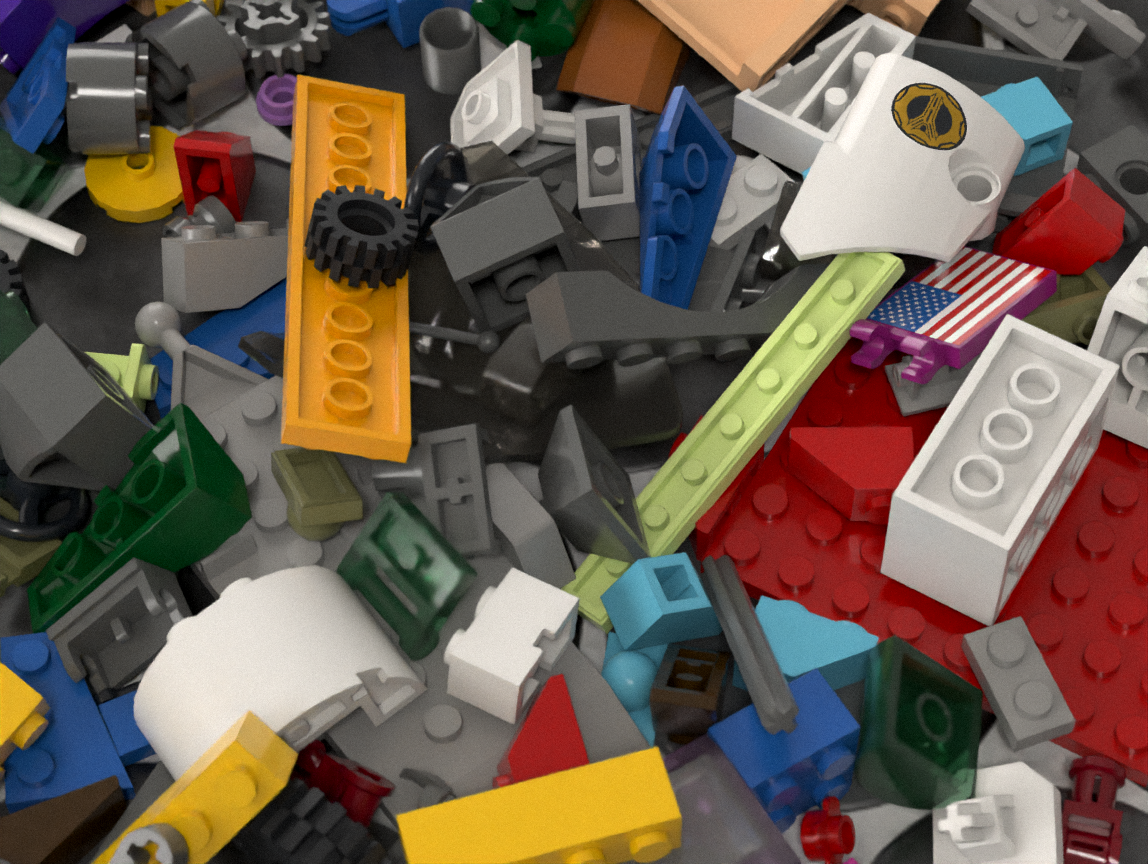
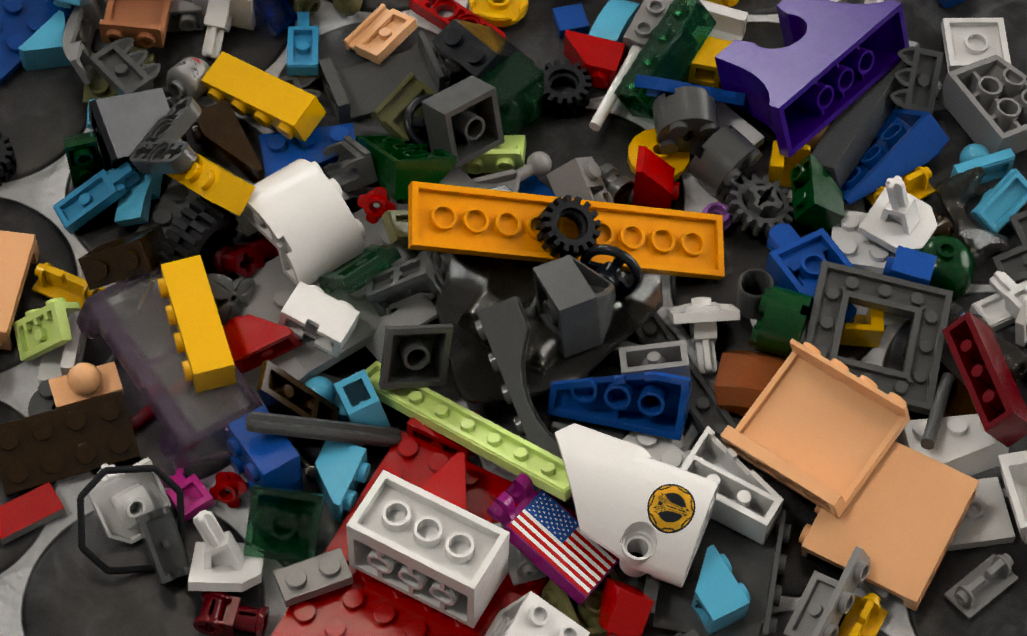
camera: 85 degrees right, 0 degrees up
none -> red plate [357,186,396,224]

